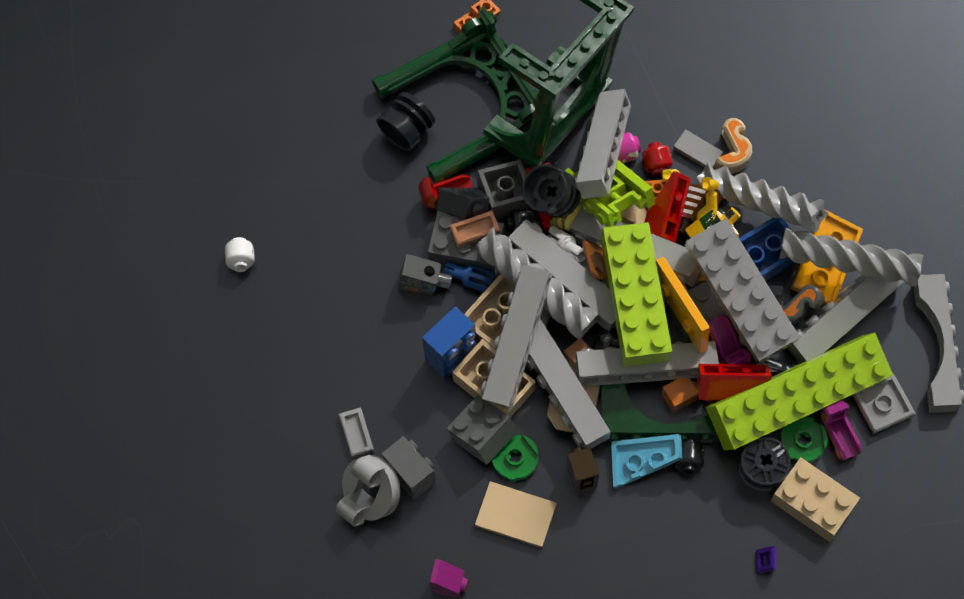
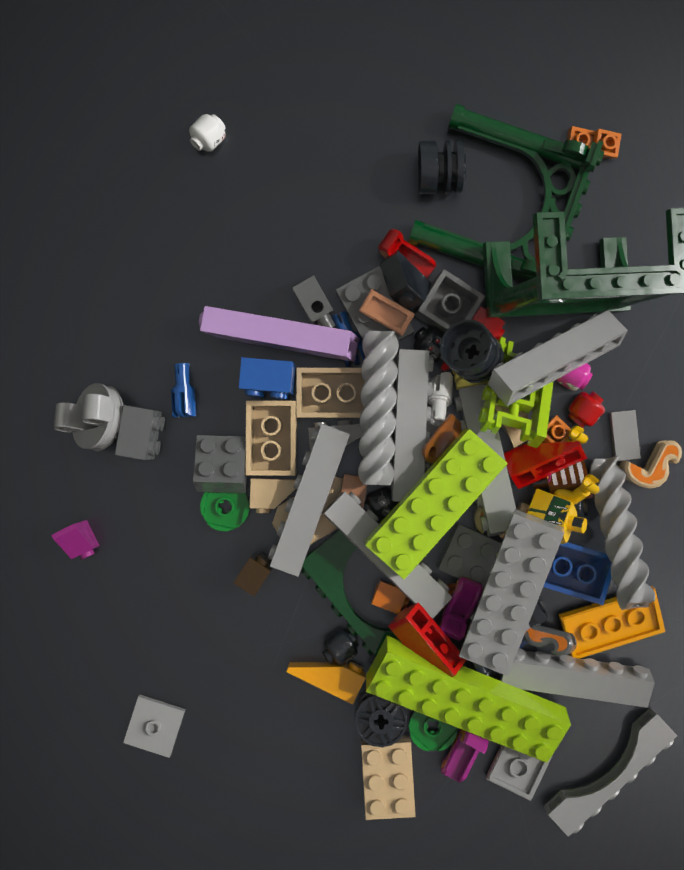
camera: 45 degrees right, 20 degrees up
light grey tile [339,407,374,459] -> none
tan tile [475,481,557,548] -> none
light grey brick [481,264,553,409] -> none
medium azure wing [611,434,682,489] -> none
light orange plate [656,257,710,354] -> none
dark purple slope [756,546,777,574] -> none
light grey piece [779,228,923,287] -> none
none -> blue arm [171,363,196,418]
none -> lavender brick [199,306,359,362]
none -> tan slope [250,478,296,513]
none -> light orange slope [286,662,366,704]

